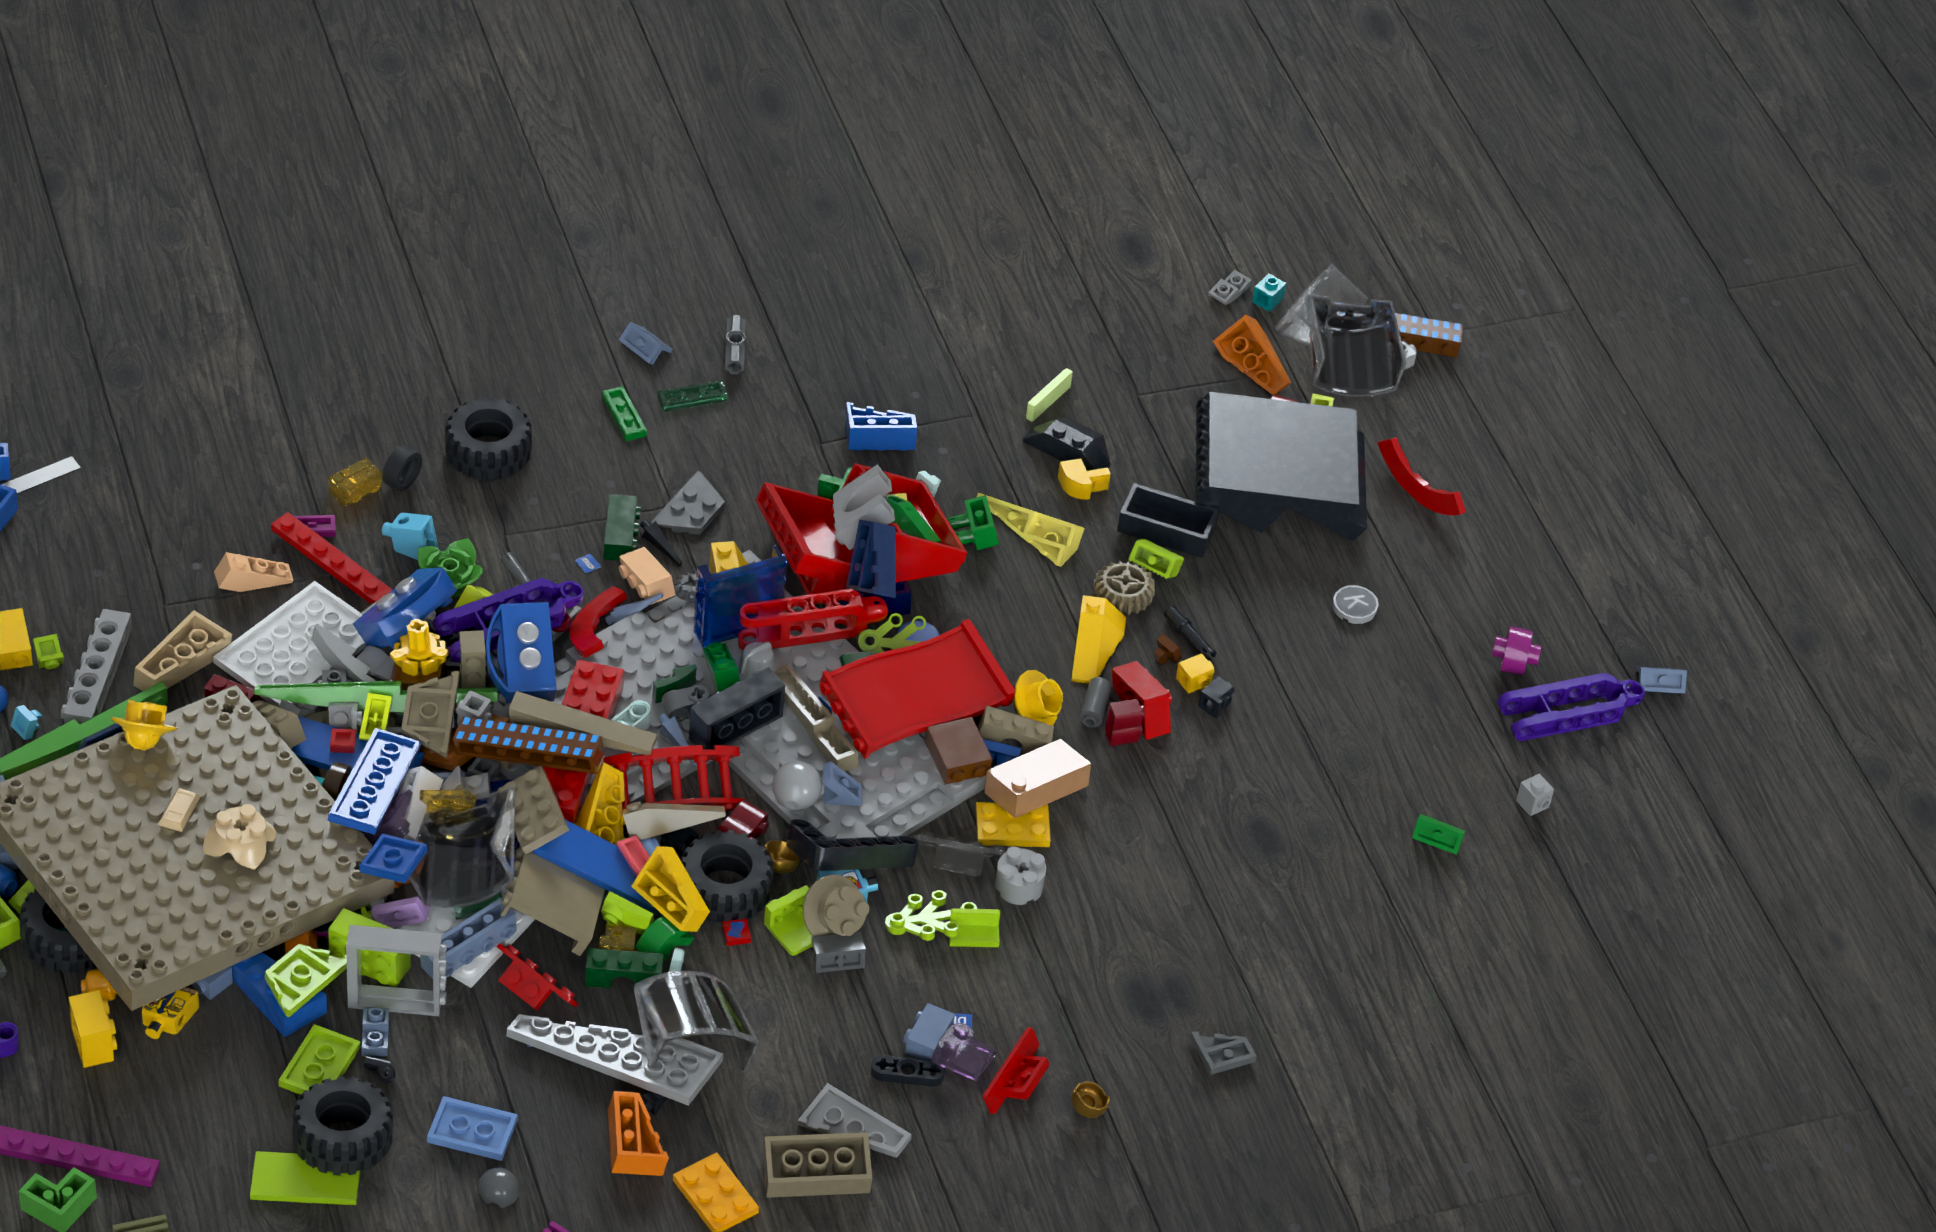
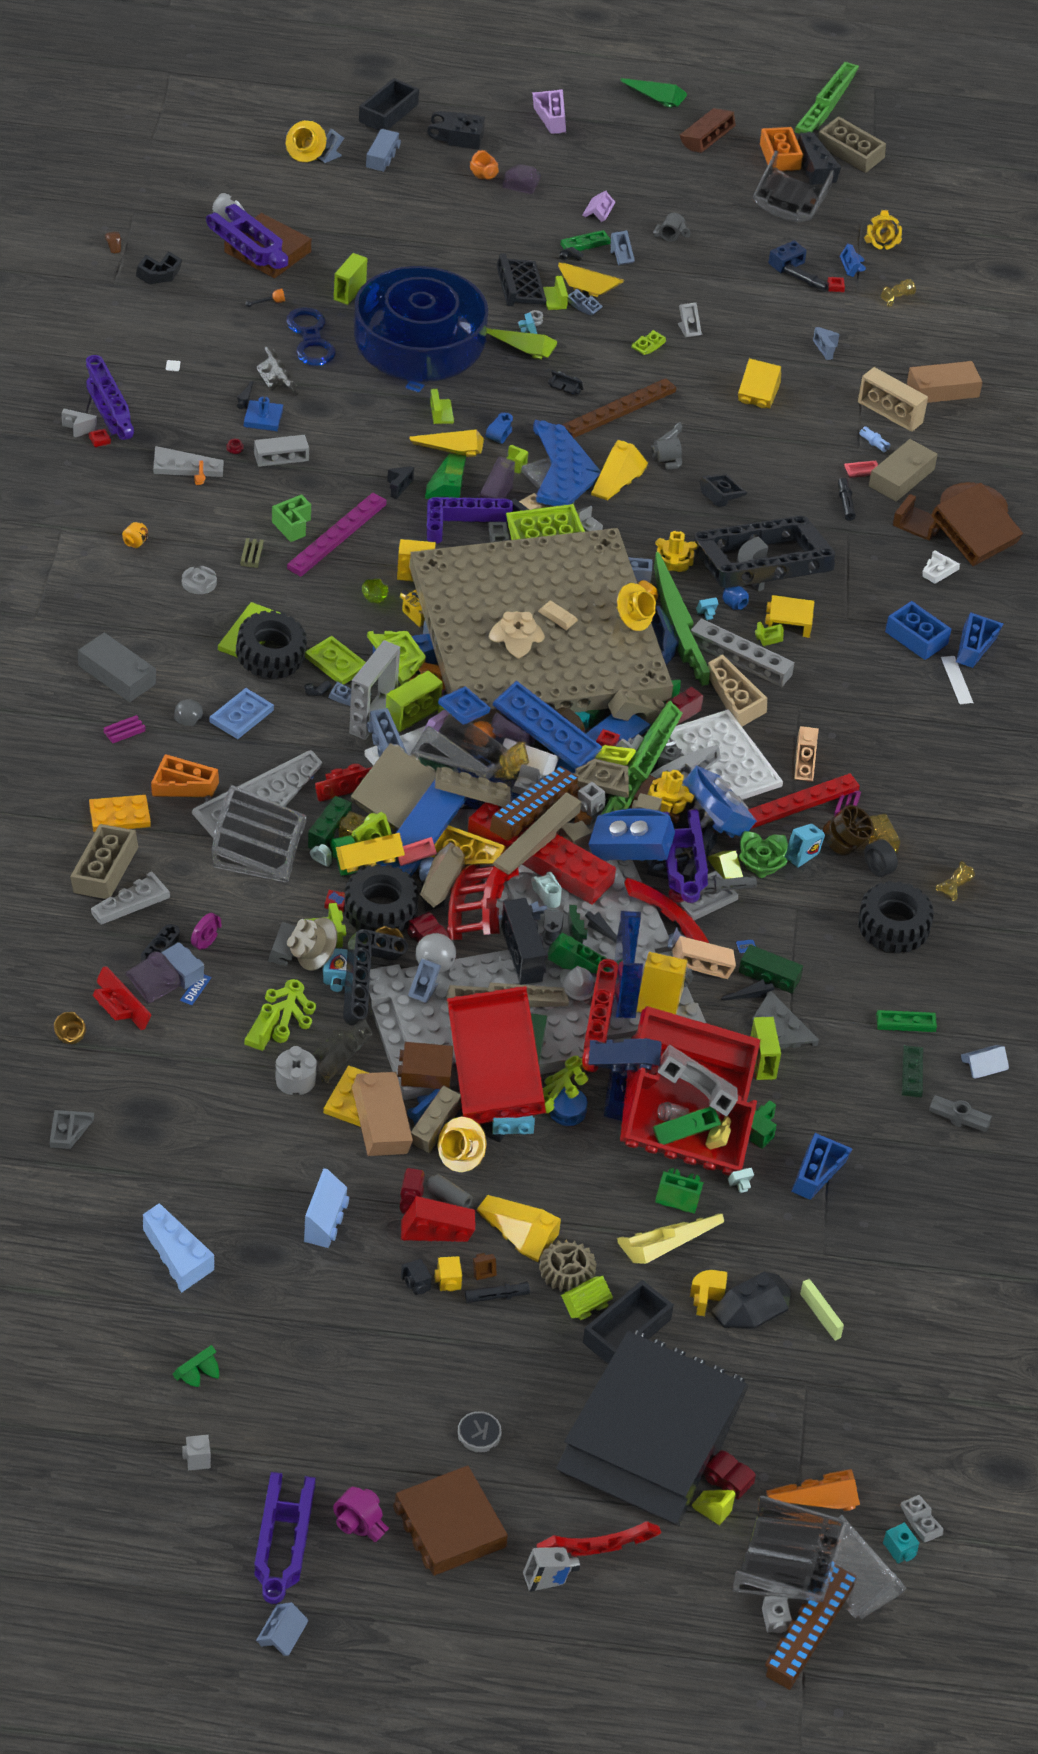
camera: 115 degrees right, 0 degrees up
none -> light blue wedge [143,1203,214,1293]
none -> magenta tile [191,913,222,950]
none -> light blue slope [304,1168,349,1248]
none -> clear neon green hair [362,579,388,604]
none -> reddish brown brick [393,1465,508,1576]
none -> light grey torso [523,1547,580,1592]
none -> black piece [585,911,626,948]
none -> lime brick [751,1017,781,1080]
none -> dark brown wheel [823,805,874,855]
none -> clear yellow animal [936,861,975,901]

